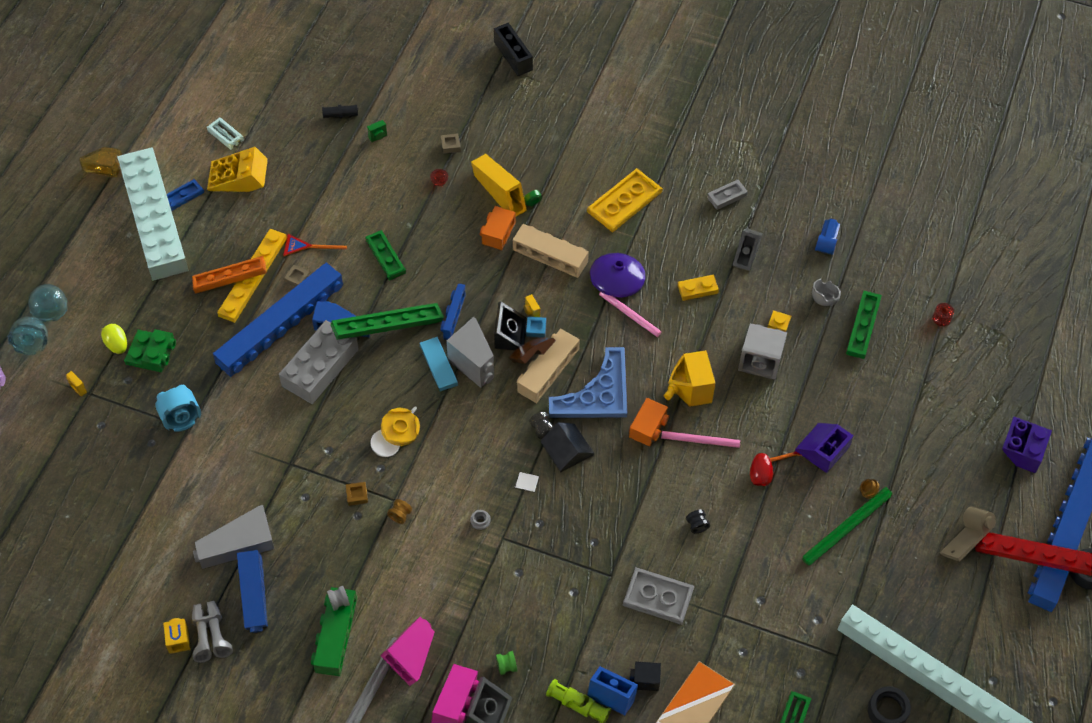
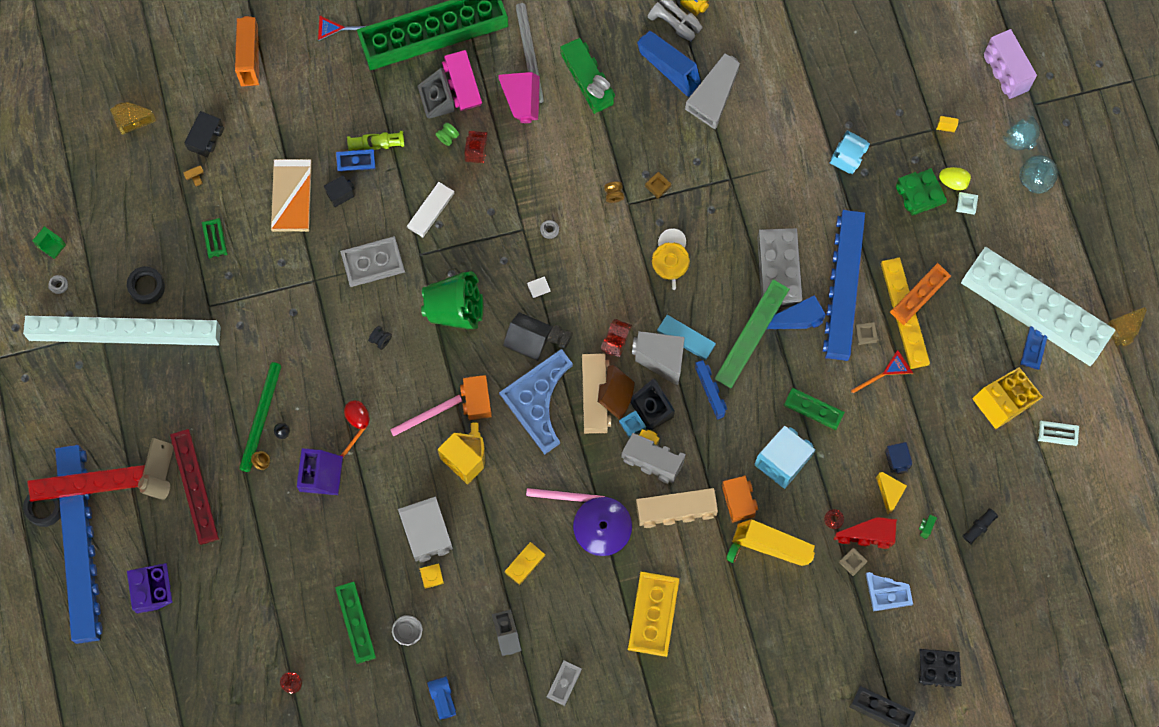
camera: 145 degrees right, 15 degrees up
none -> dark red plate [170,429,219,545]
none -> black hinge [274,423,290,439]
none -> white tile [407,182,454,237]
none -> green cone [421,271,484,329]
none -> clear red brick [465,131,487,163]
none -> clear red brick [601,319,632,357]
none -> light grey wedge [621,433,686,484]
none -> medium azure slope [755,426,815,489]
none -> red slope [834,517,897,549]
none -> light blue wing [866,572,913,611]
none -> yellow slope [876,472,907,514]
none -> dark blue brick [885,442,912,474]
none -> black hinge [919,649,962,688]
none -> light aqua tile [956,192,978,215]

